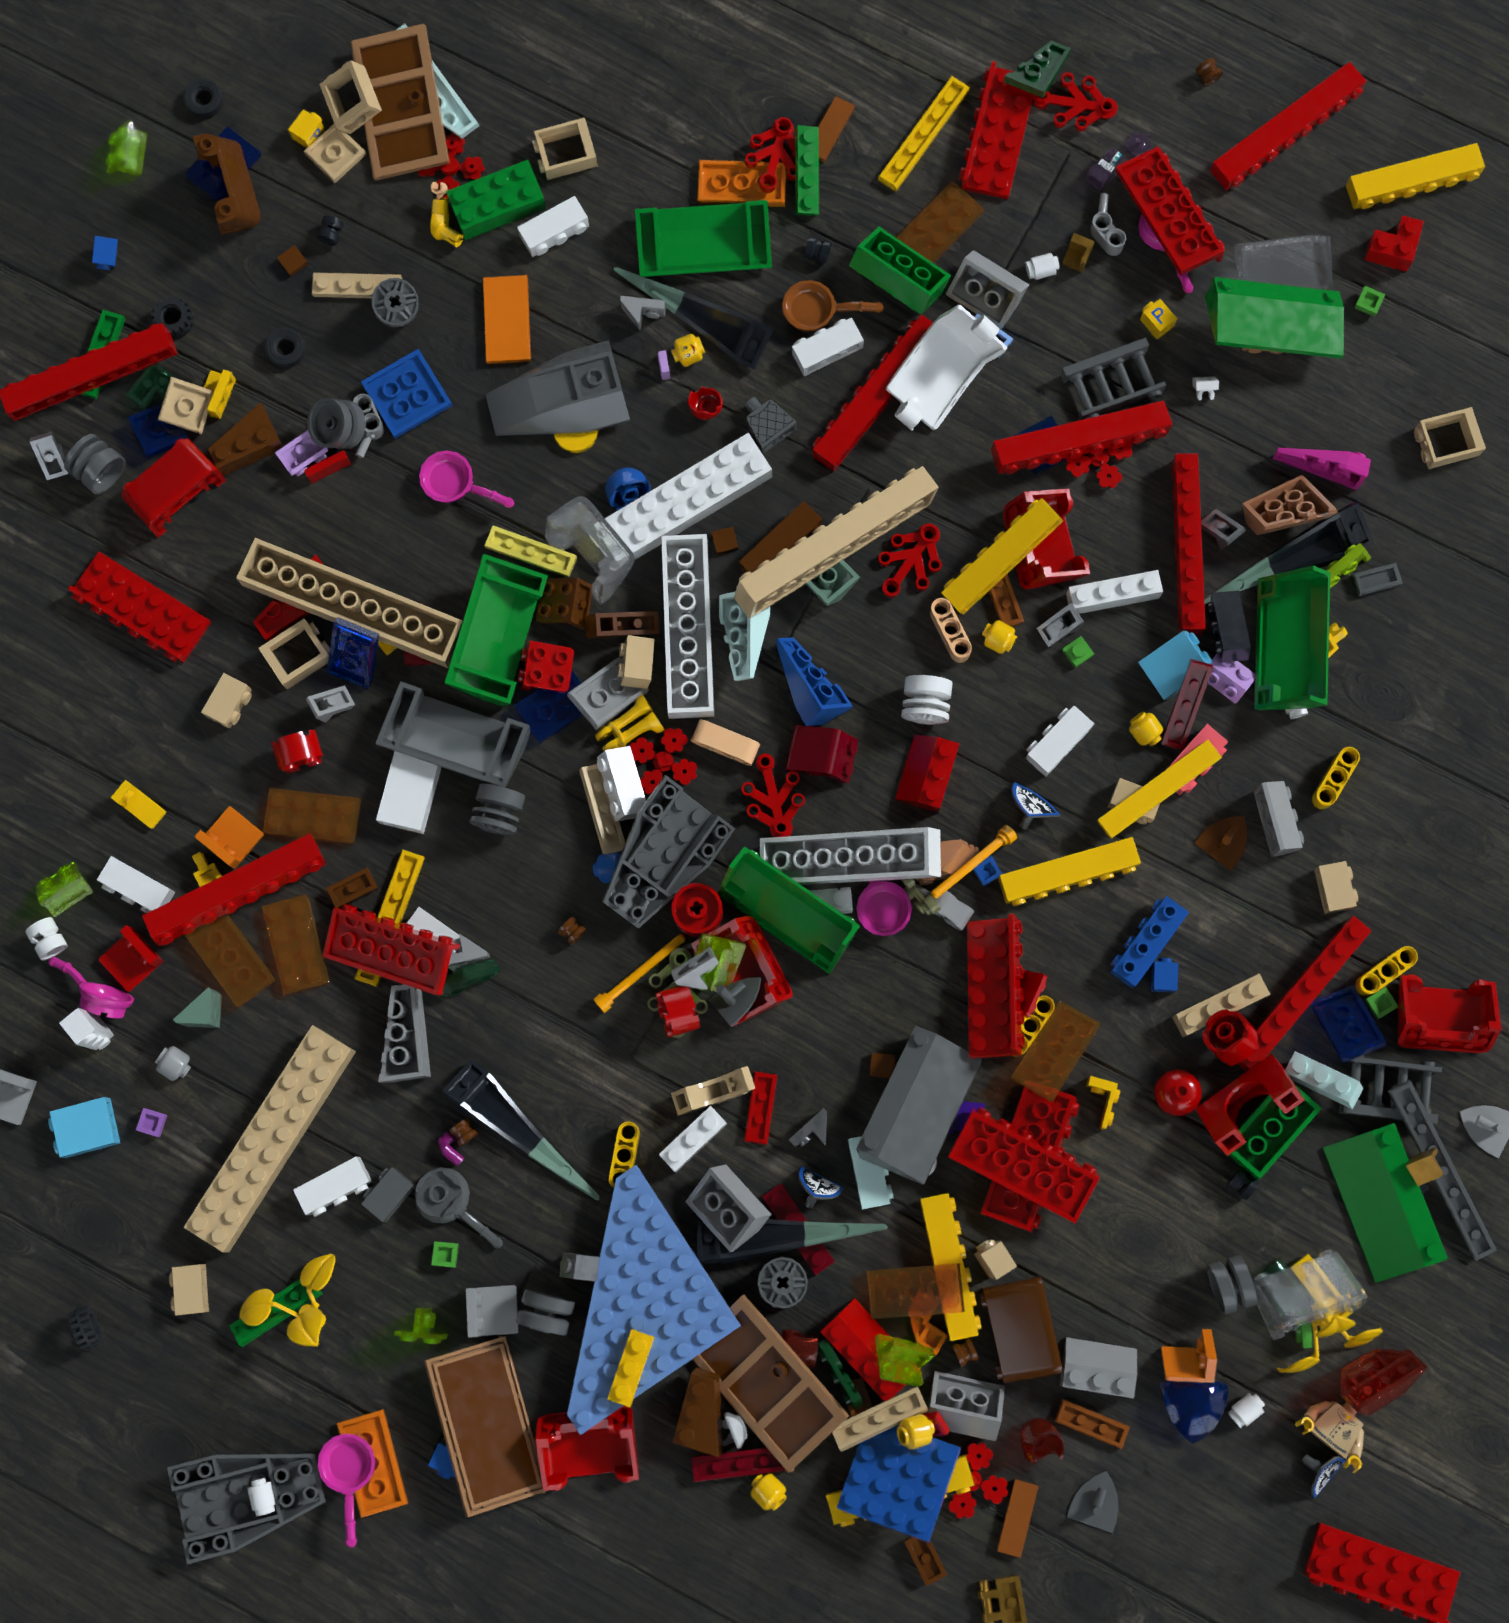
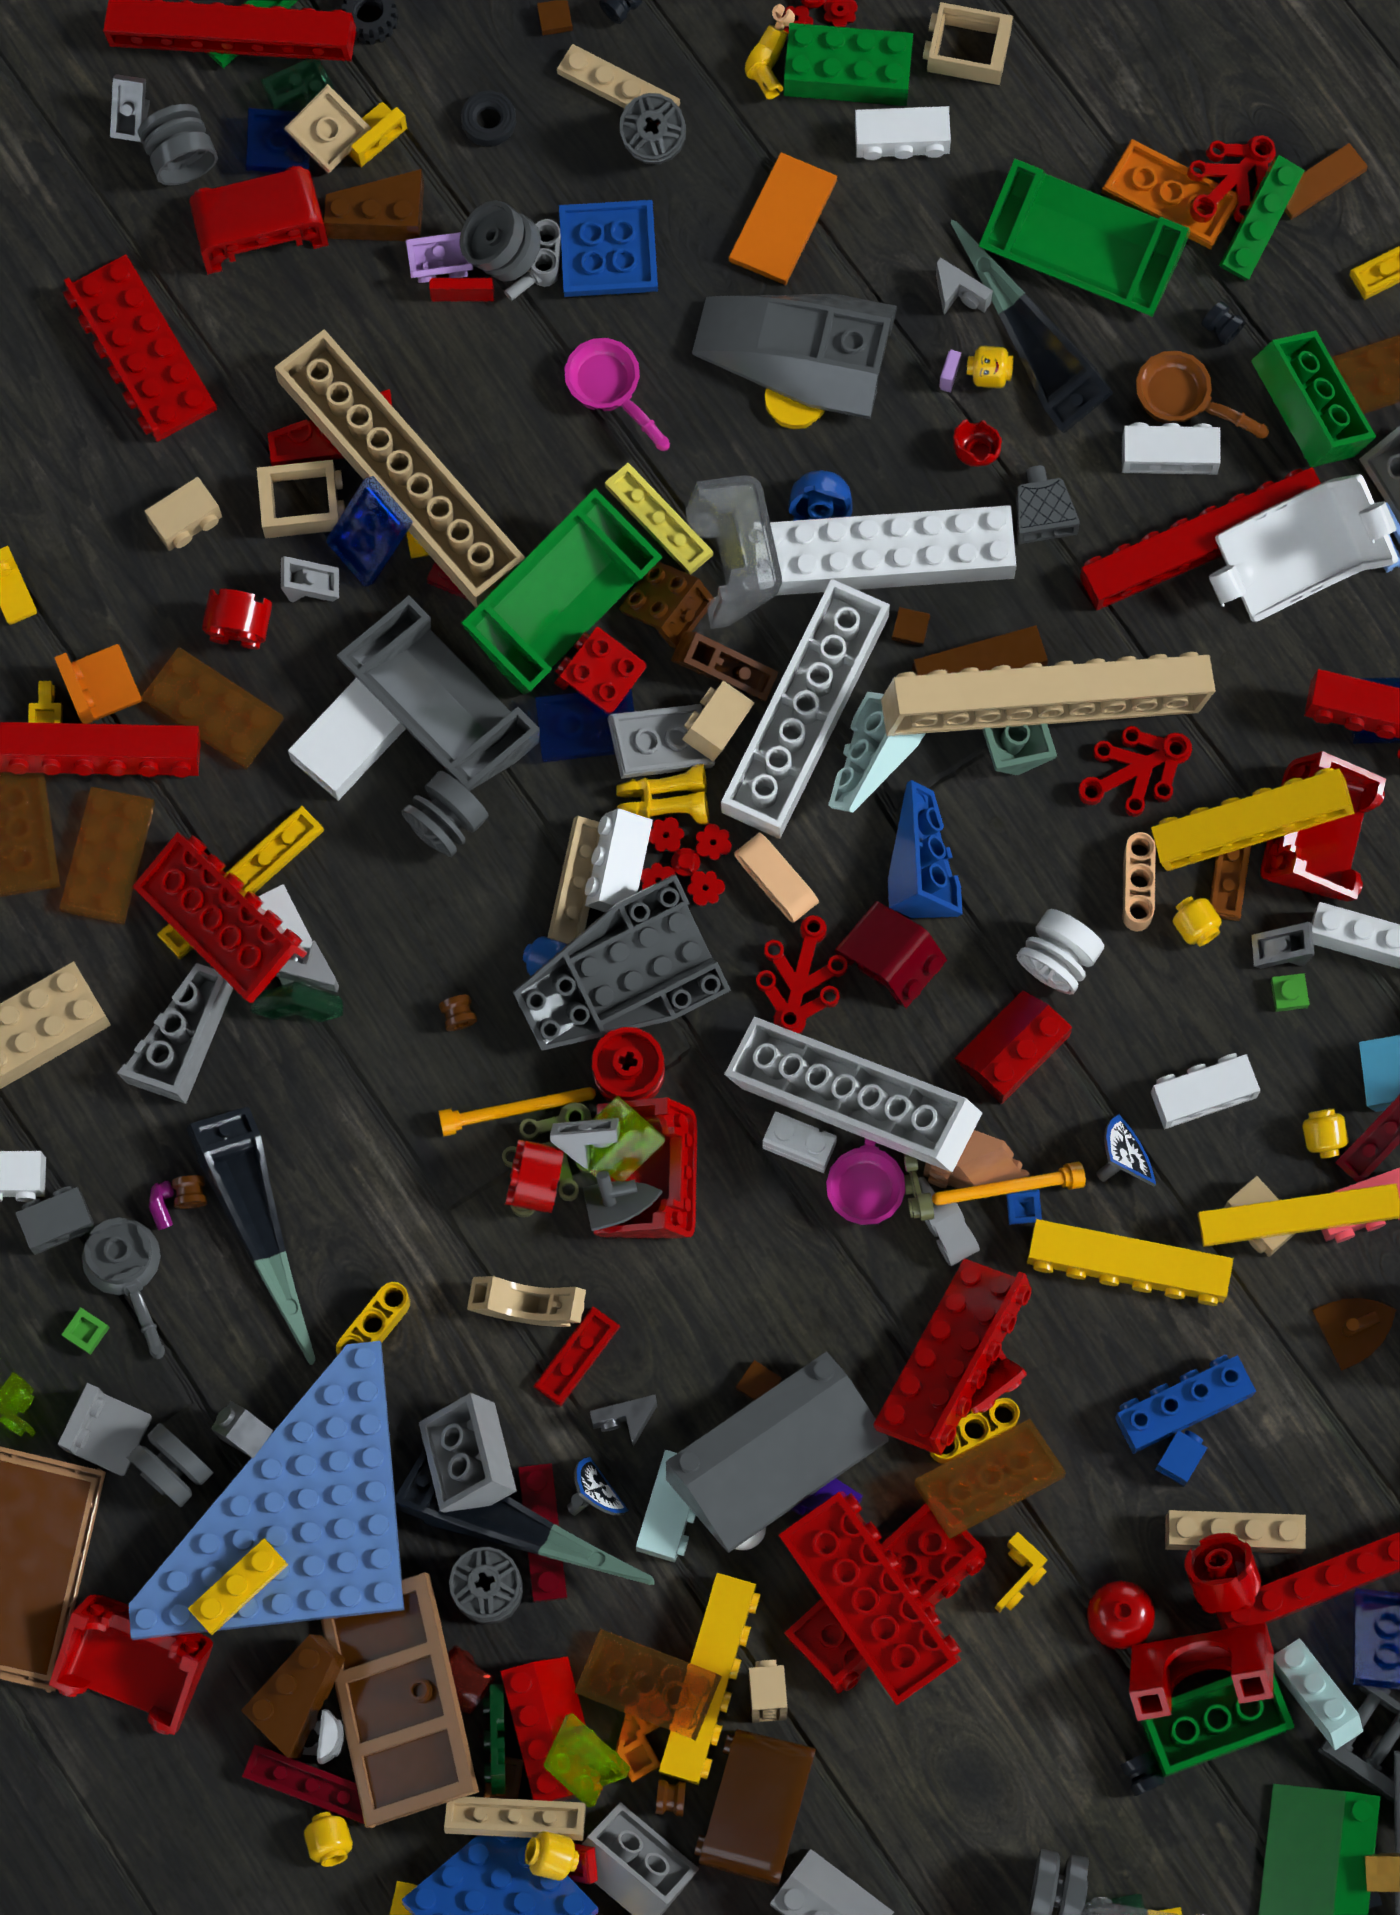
camera: 25 degrees right, 5 degrees down
reddish brown plate [326,867,379,908] -> none
white brick [659,1106,727,1172] -> none
green slope [718,846,860,974] -> none

